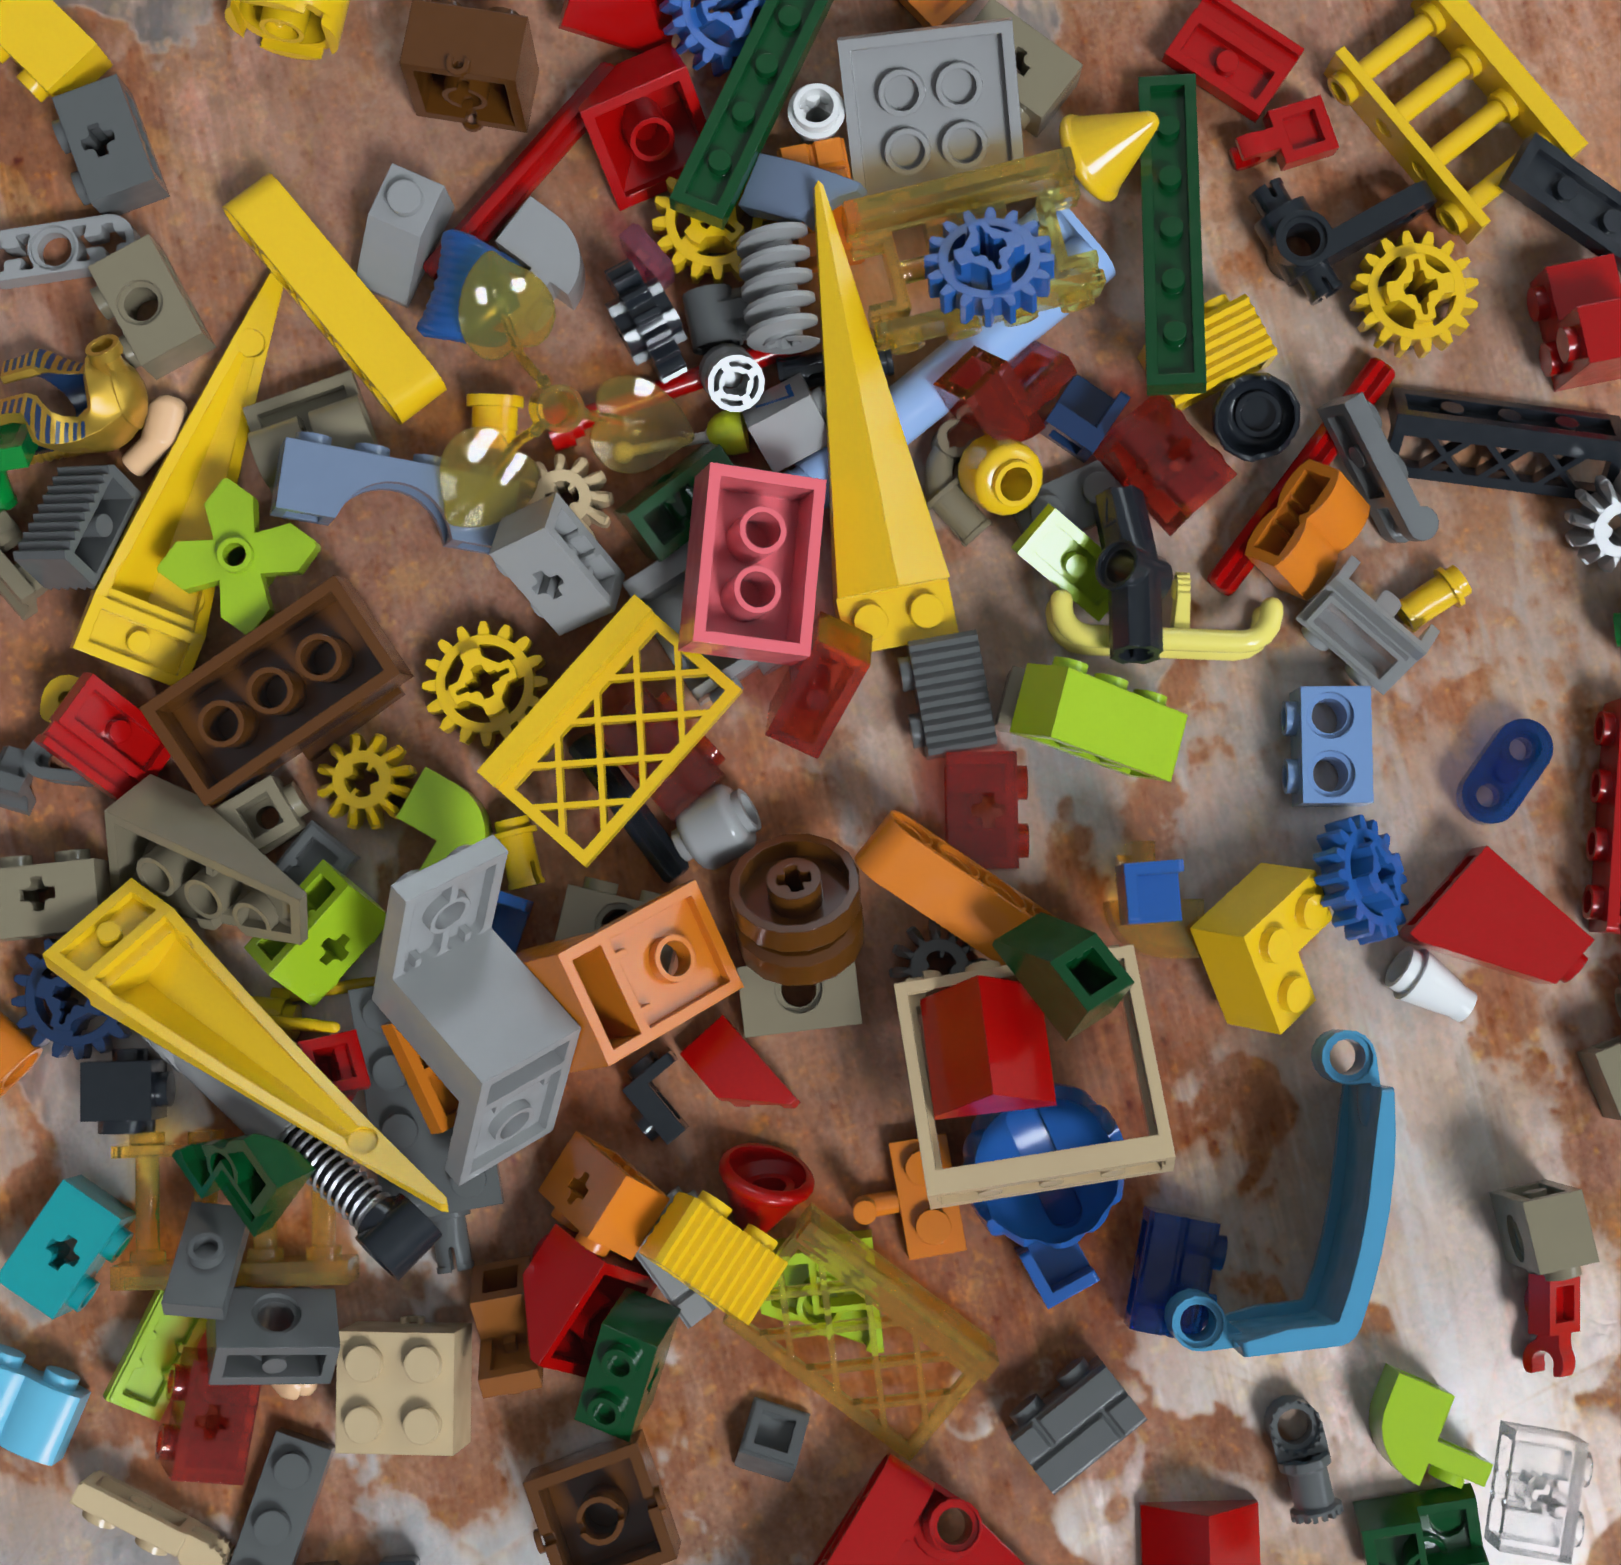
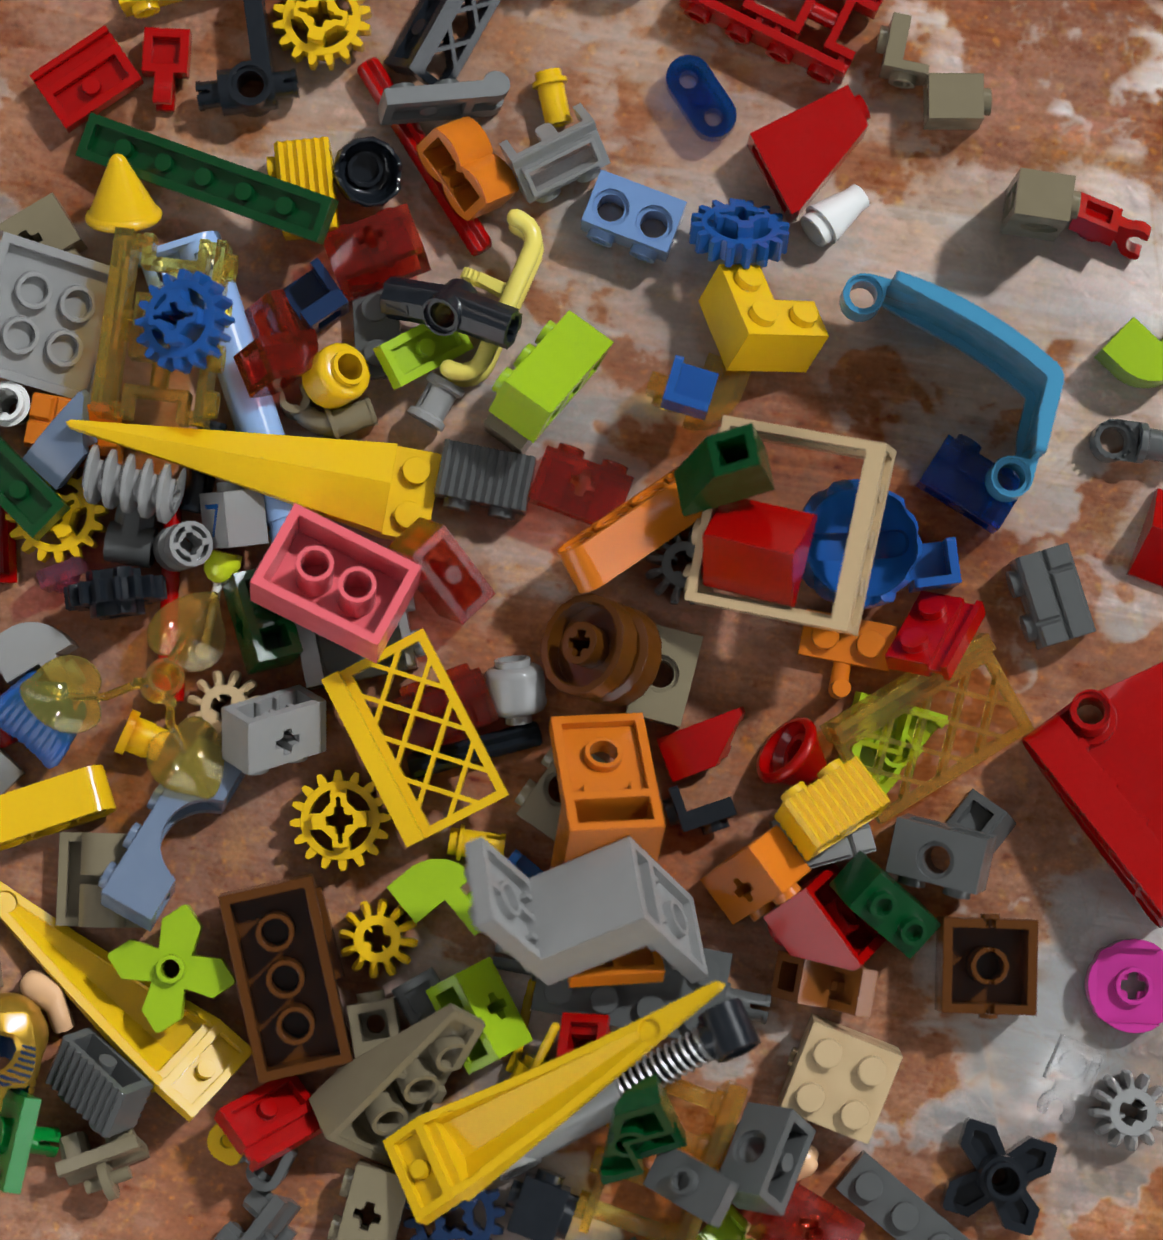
camera: 75 degrees left, 0 degrees up
none -> light grey bush [407,372,465,432]
none -> red plate [885,591,986,681]
none -> dark grey brick [885,814,997,900]

